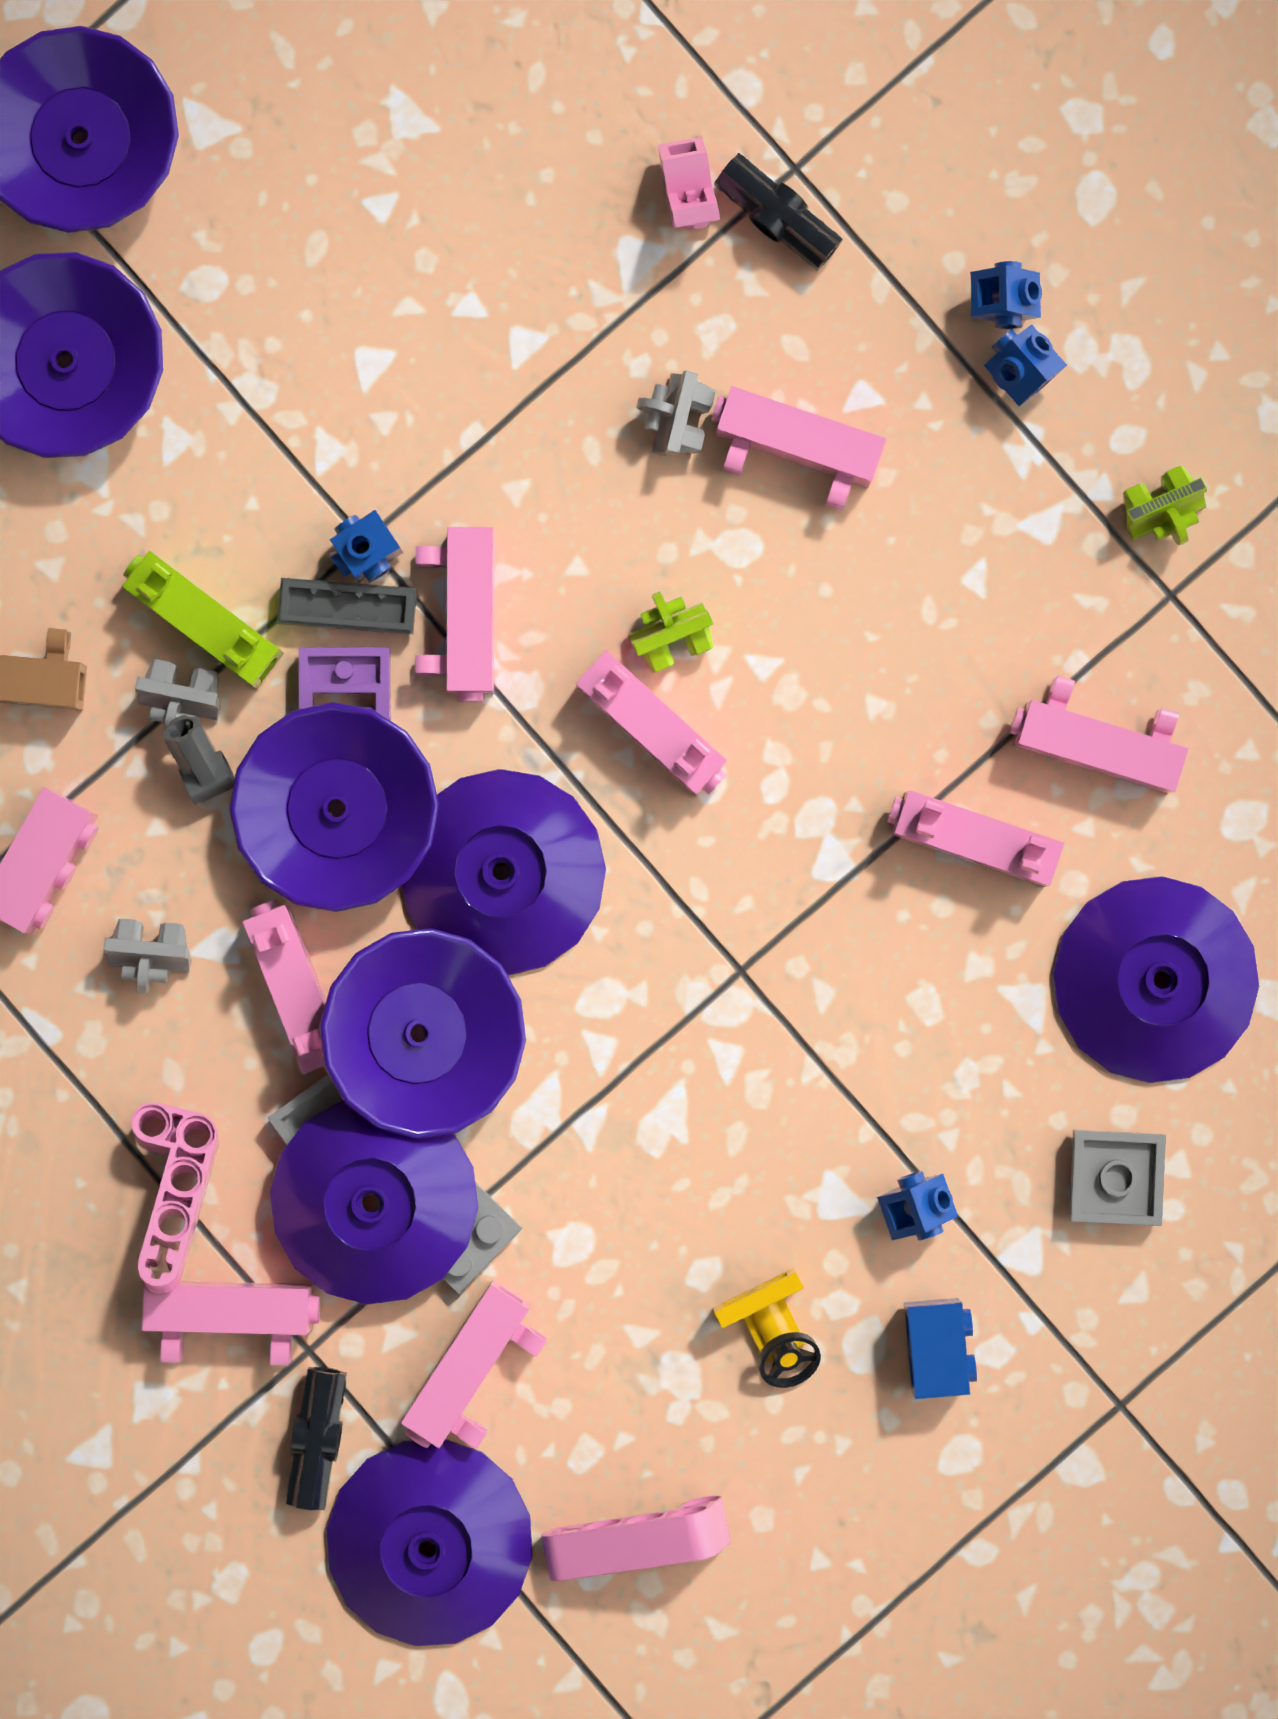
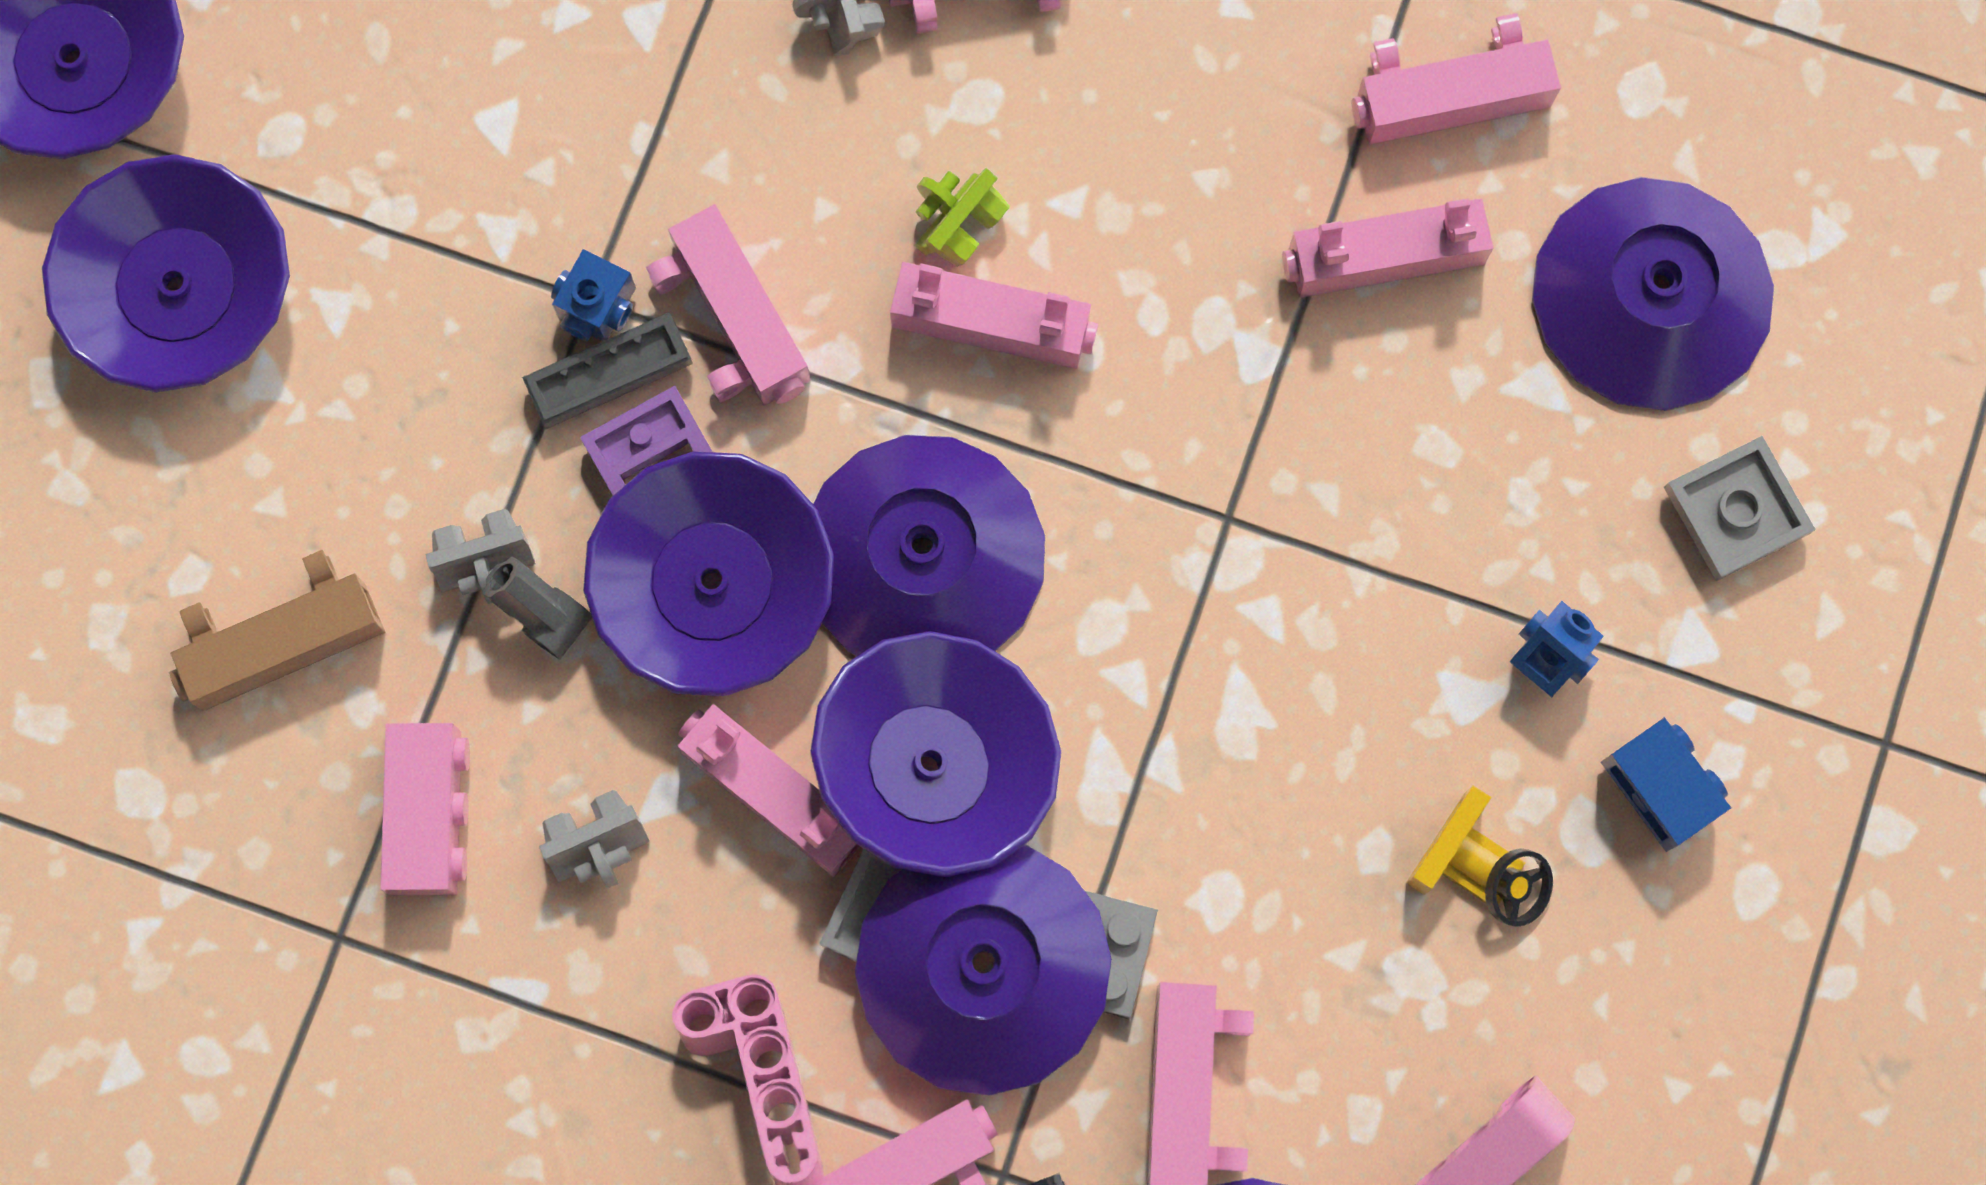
camera: 30 degrees left, 10 degrees down
lime brick [122,550,284,688] -> none

